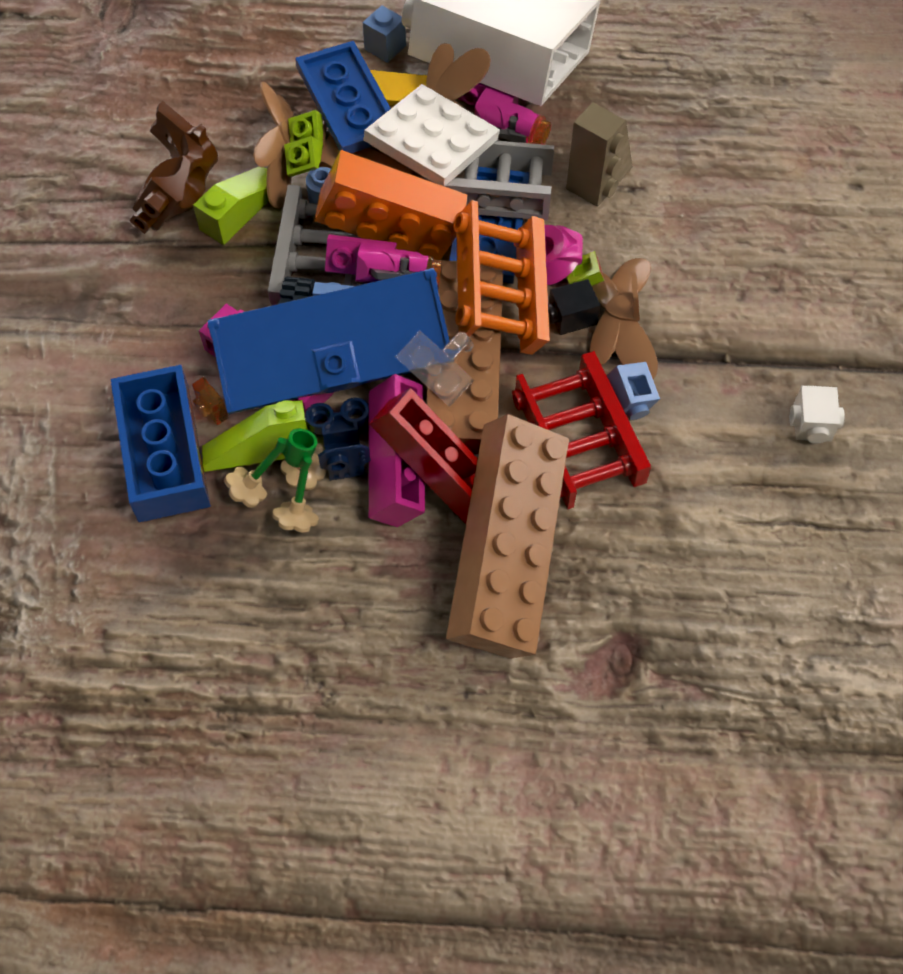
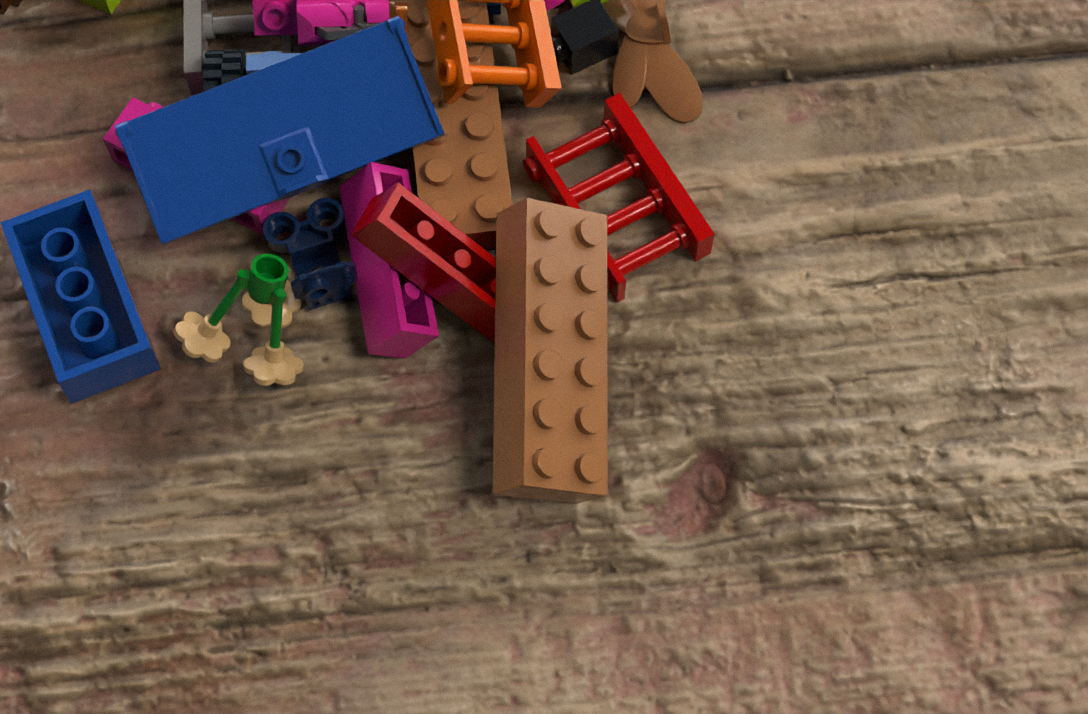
camera: 10 degrees left, 5 degrees up
clear orange plate [192,377,229,425] -> none
lime slope [202,400,308,472] -> none
clear plate [395,330,474,407] -> none
medium blue brick [607,362,660,420] -> none
white brick [789,386,844,443] -> none

